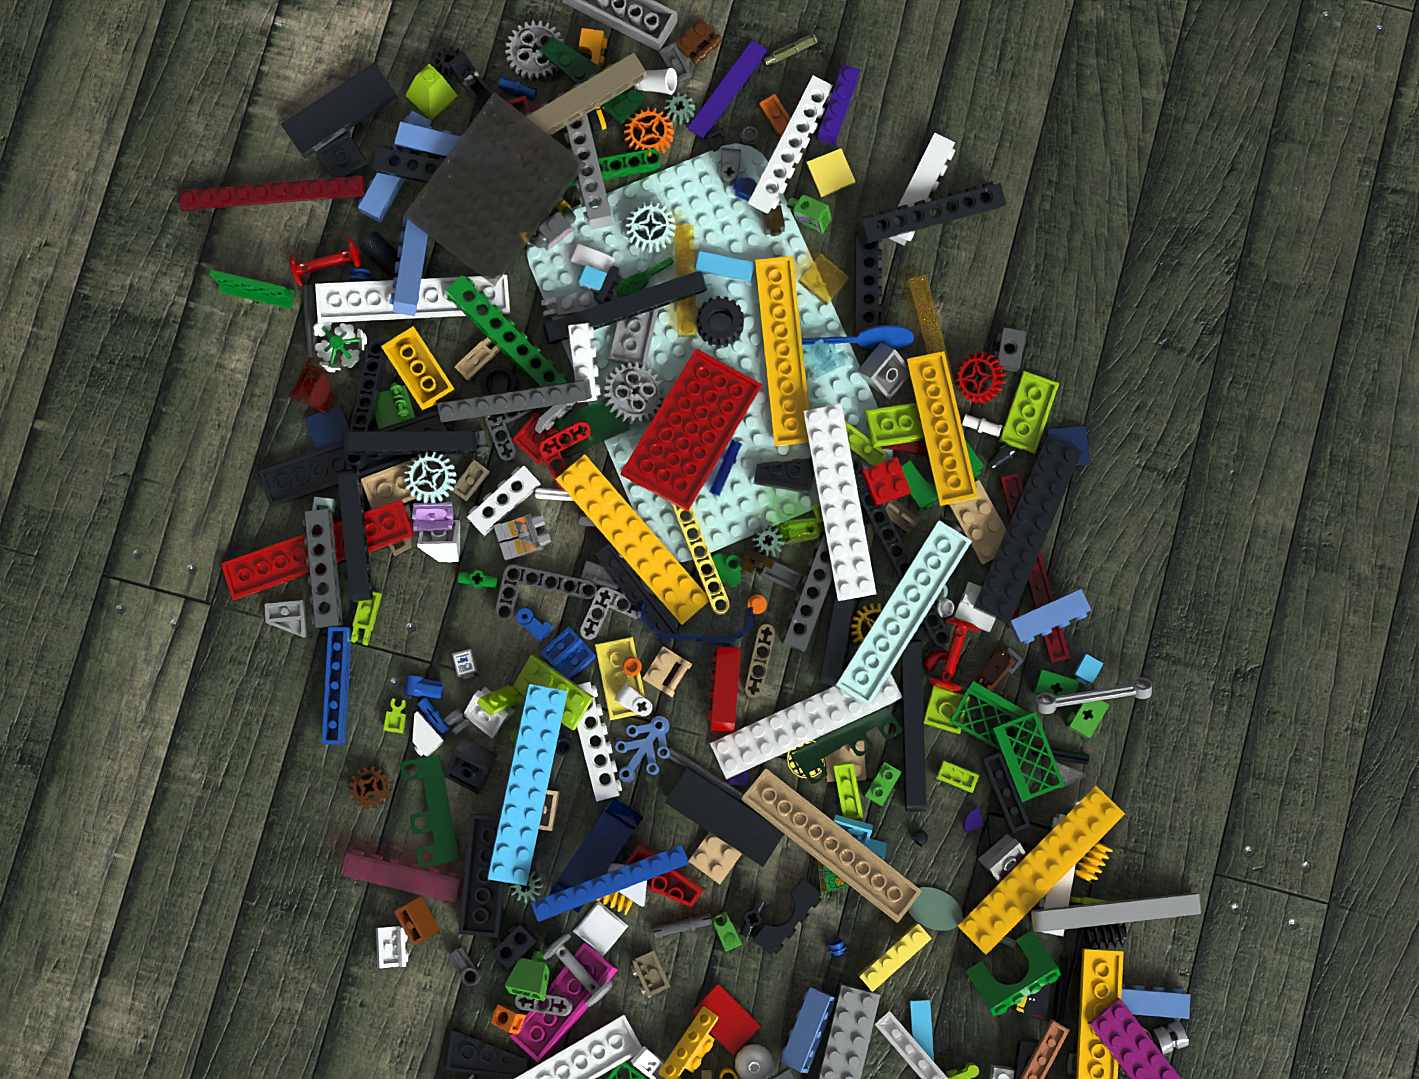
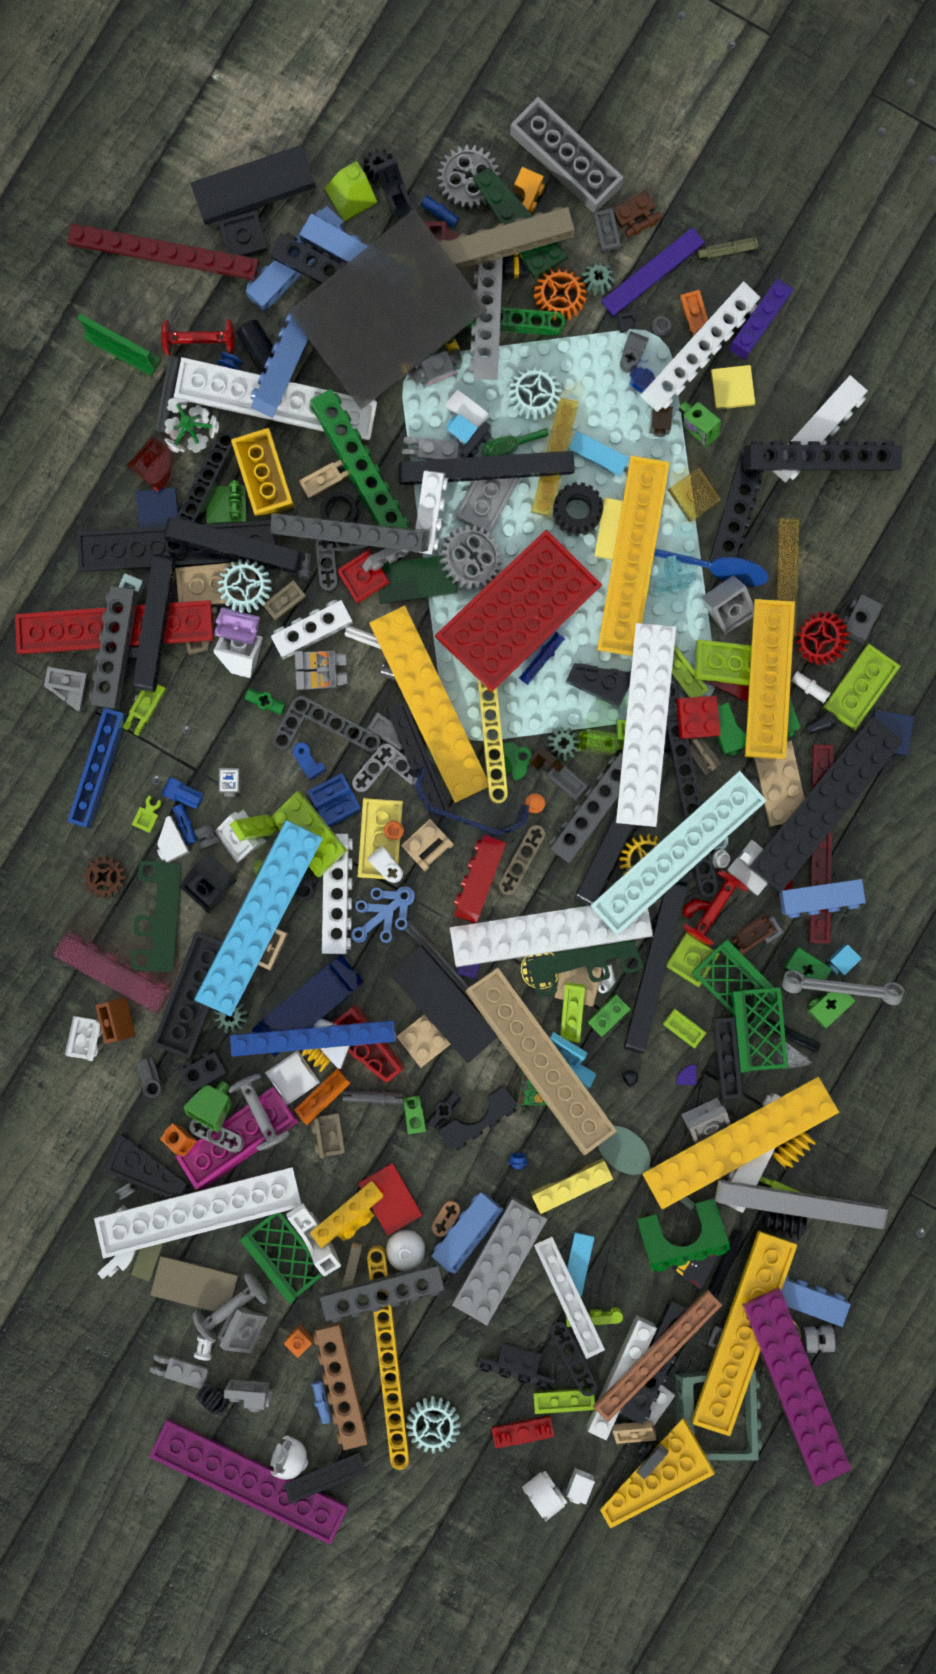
camera: 15 degrees right, 5 degrees up
red beam [539,421,590,490] -> none
white plant [635,68,677,95] -> none
none -> orange plate [294,1068,350,1125]
none -> medium nougat beam [432,1200,460,1237]
none -> light yellow tile [594,498,623,560]
none -> white arm [598,964,615,994]

